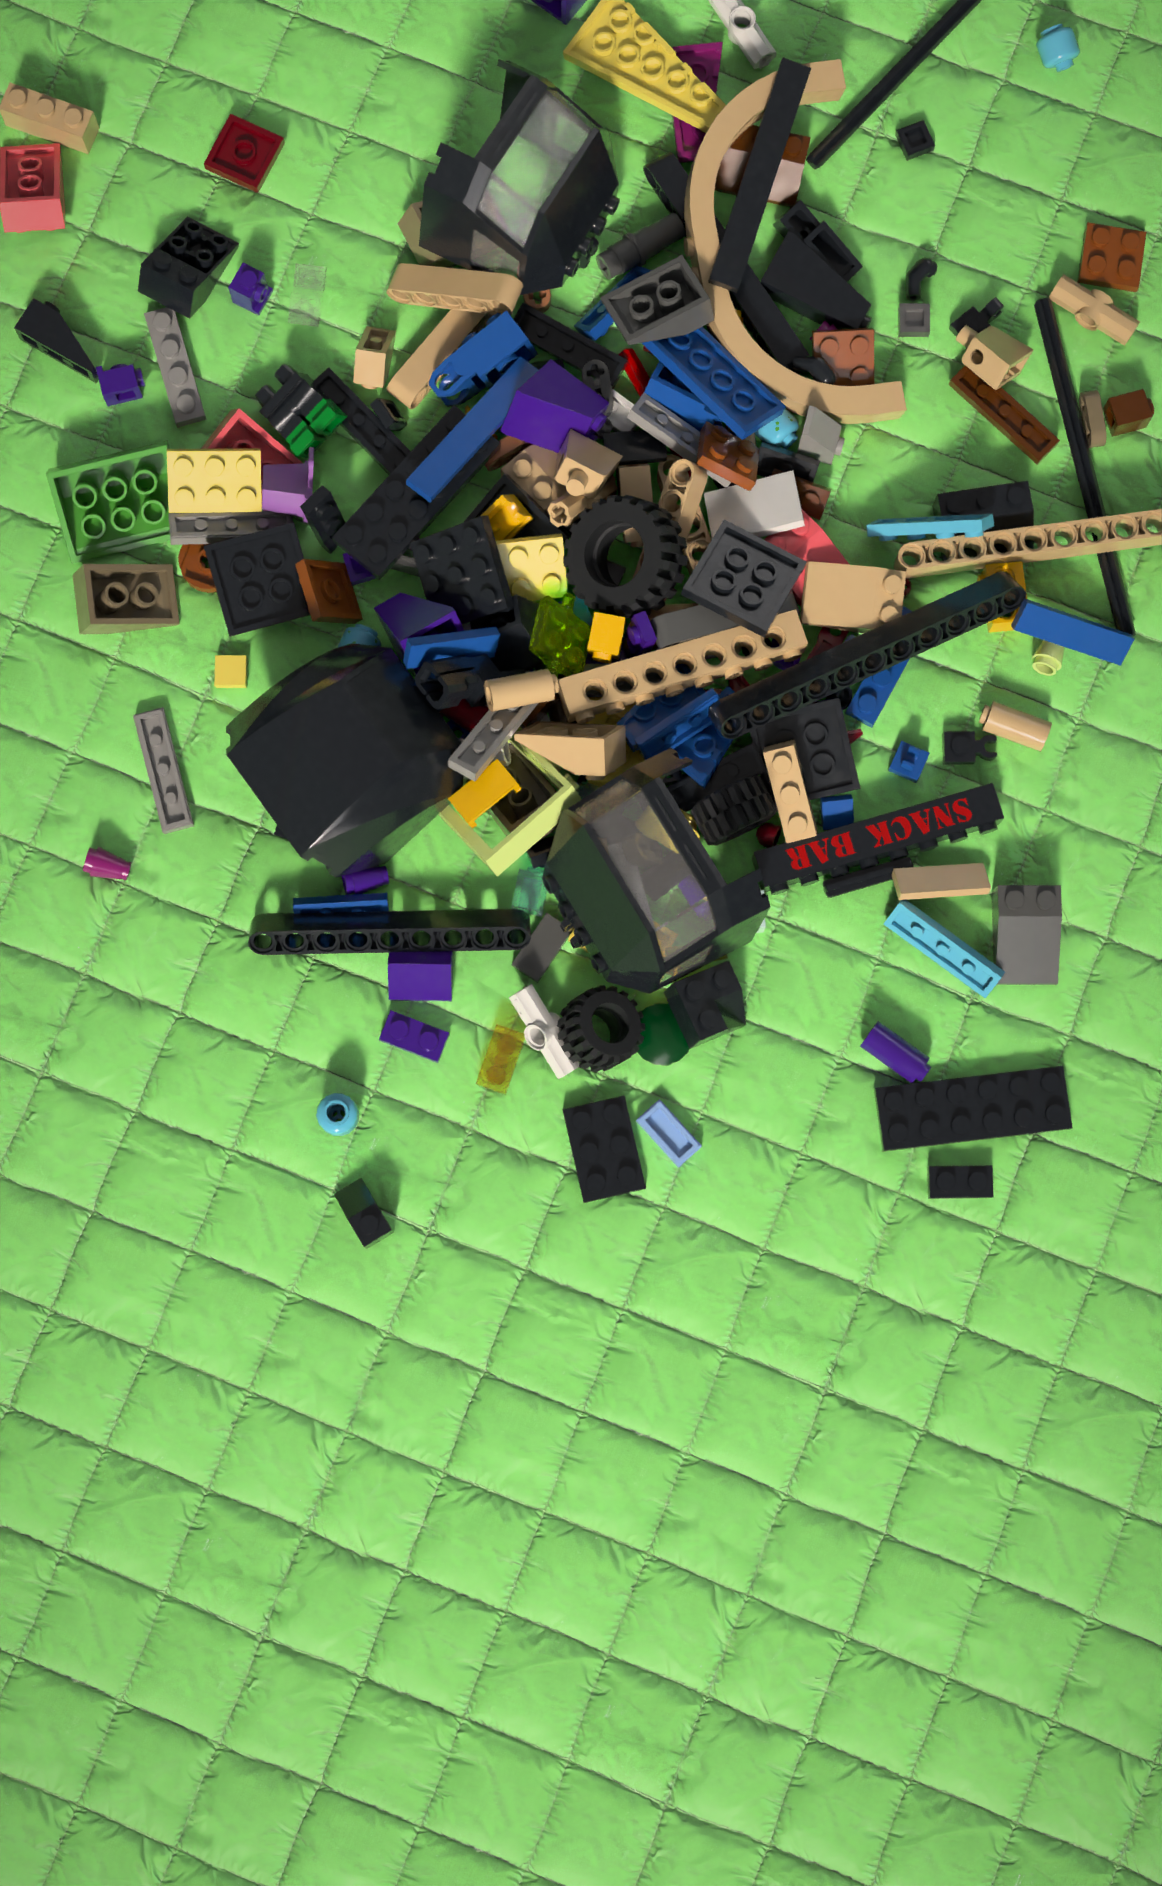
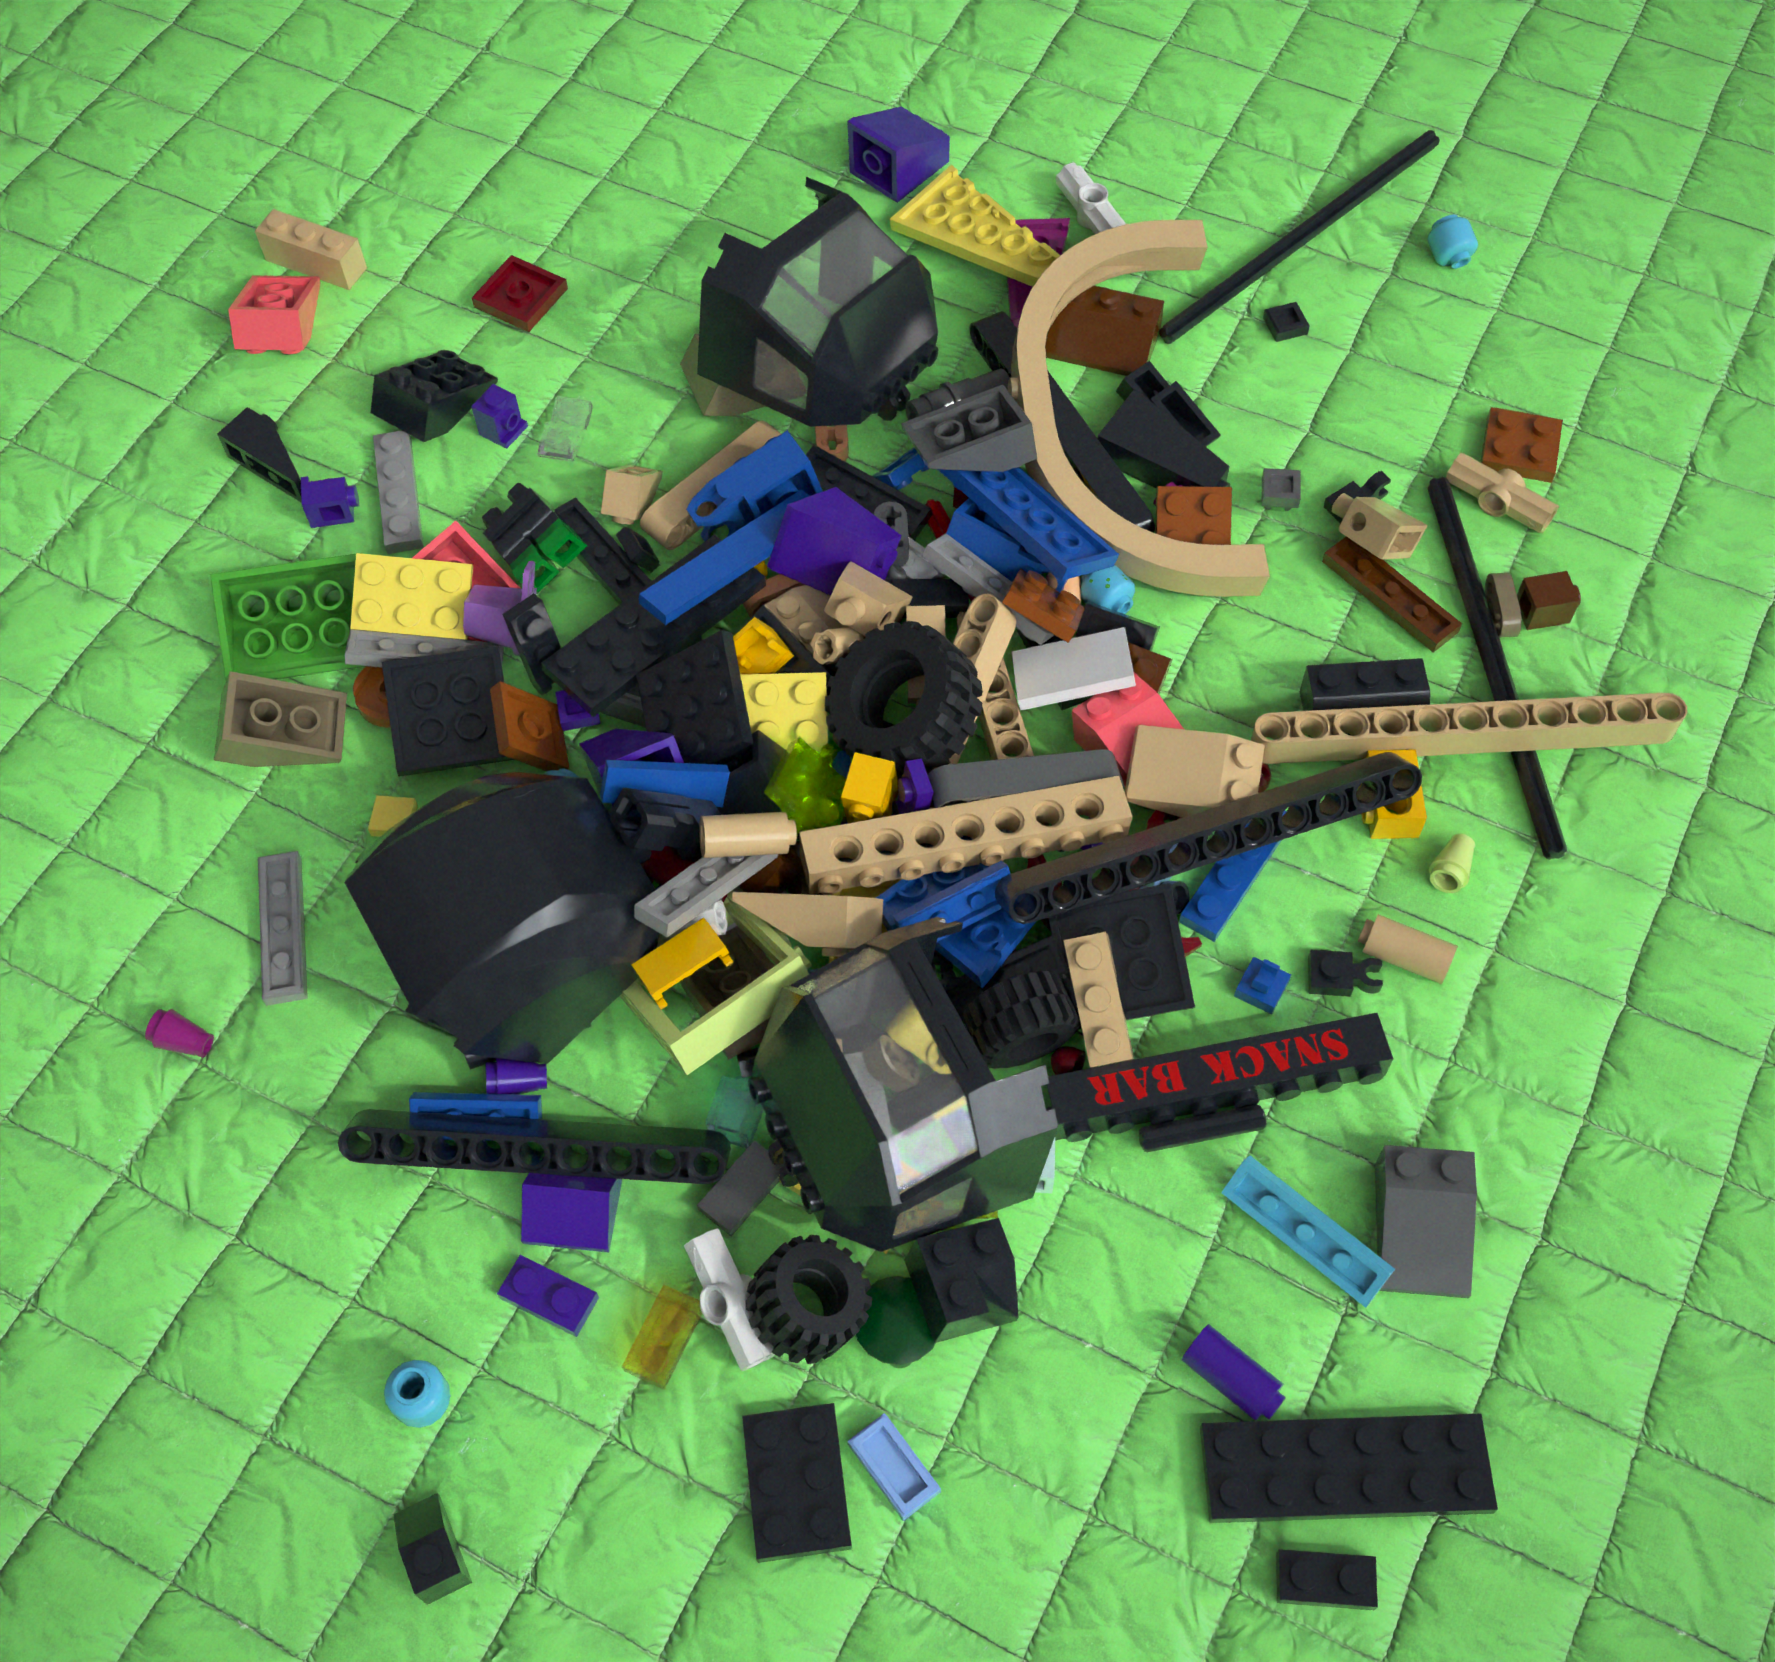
camera: 10 degrees right, 20 degrees down
tan beam [386,263,523,315] -> none
black plate [681,520,807,638] -> none
black tile [708,57,811,293] -> none
black arm [793,356,836,385] -> none
light grey slope [797,405,845,465] -> none
blue tile [820,794,854,830] -> none
medium azure plate [866,514,994,541] -> none
tan tile [892,863,991,900] -> none
black arm [906,258,937,301] -> none
blue tile [1011,598,1135,666] -> none

